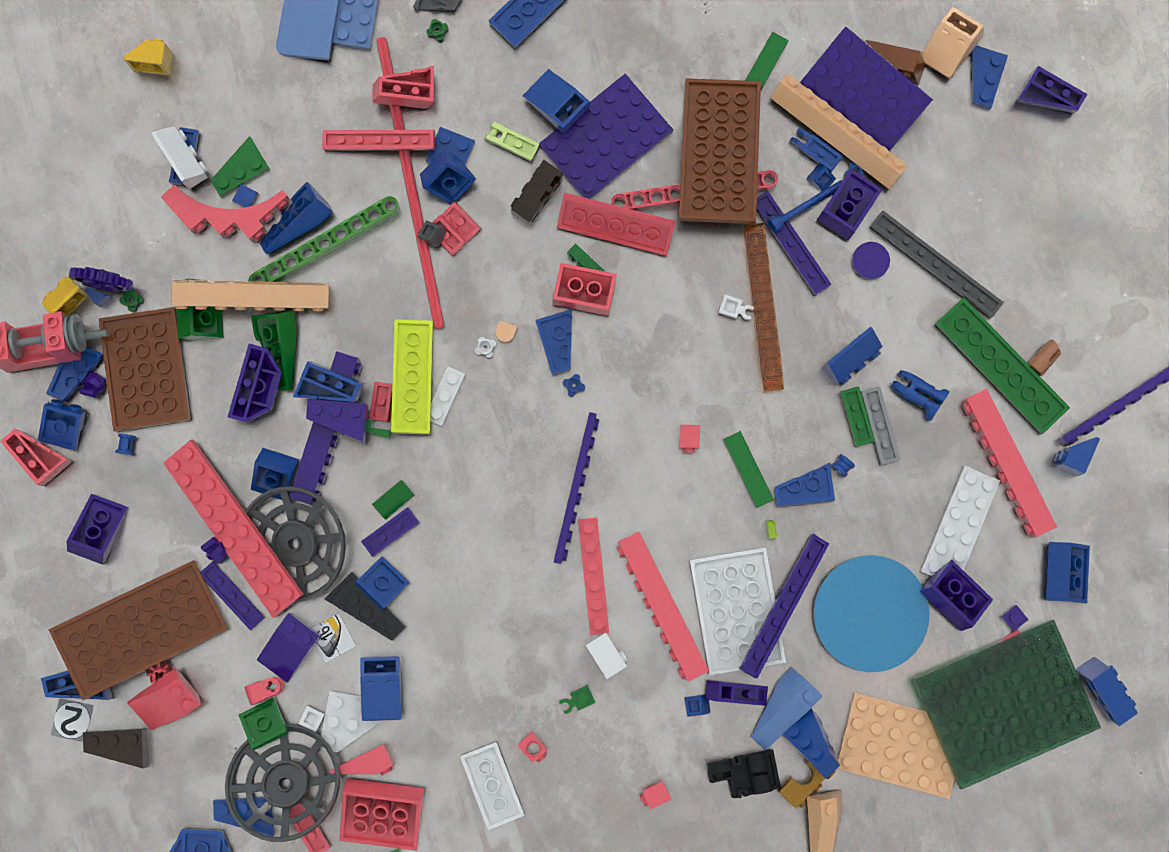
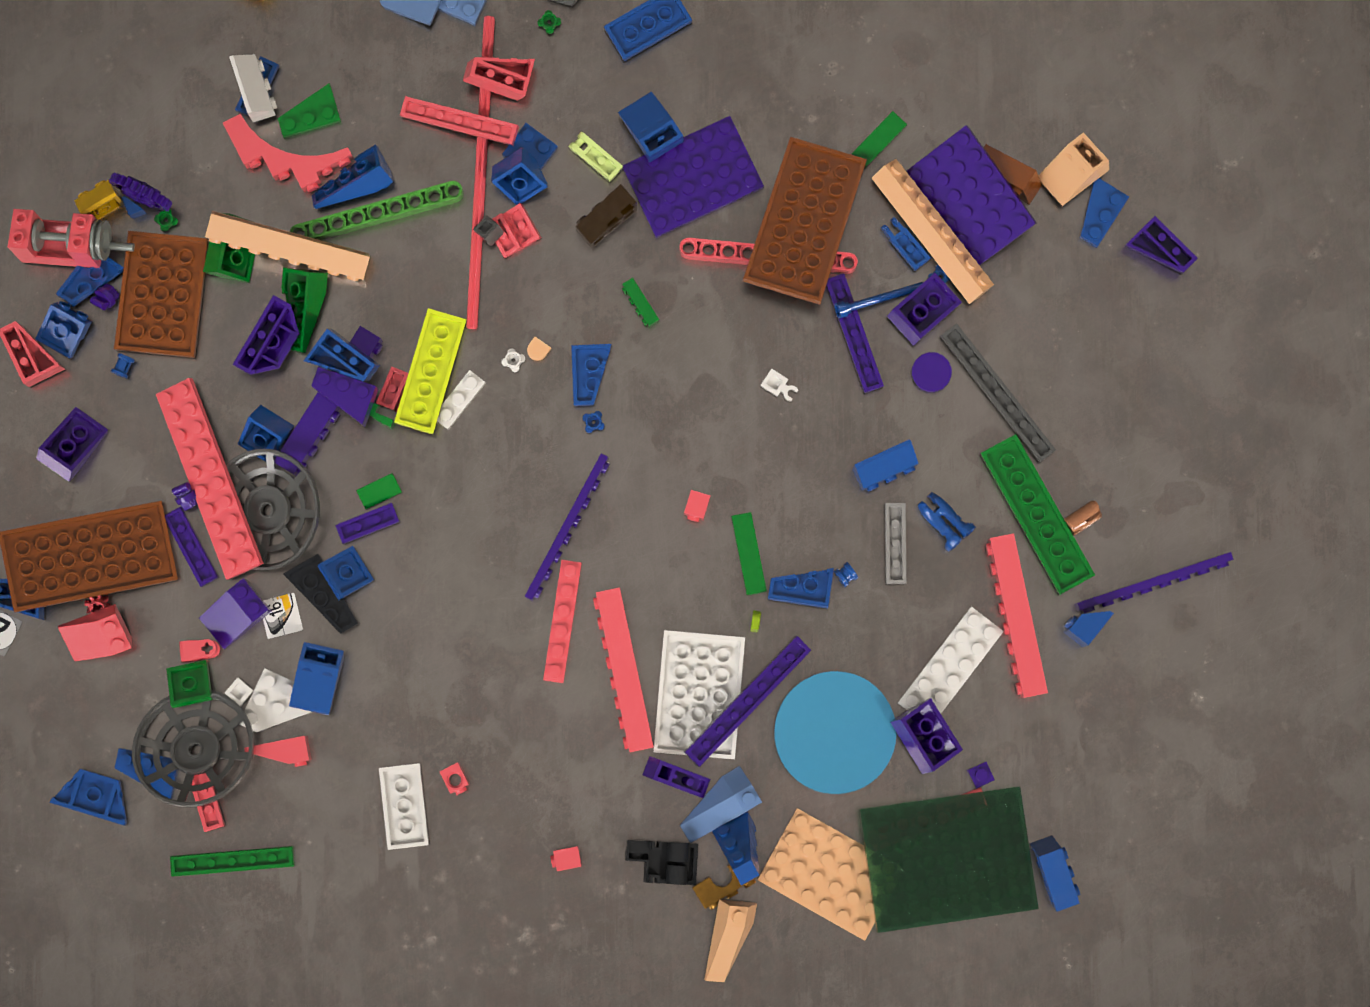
camera: 15 degrees right, 0 degrees up
dark brown wedge [83,728,148,768] -> none
blue tile [232,184,258,208] -> none
coral slope [339,778,424,851] -> none
coral slope [553,263,617,316] -> none
coral plate [557,193,676,256] -> none
green plate [559,685,596,714] -> none
white wedge [586,633,628,679] -> none
blue slope [684,694,711,717] -> none
clear orange beam [744,223,784,391] -> none
blue slope [807,165,836,191] -> none
green plate [840,386,875,447] -> none
blue slope [1045,542,1090,603] -> none

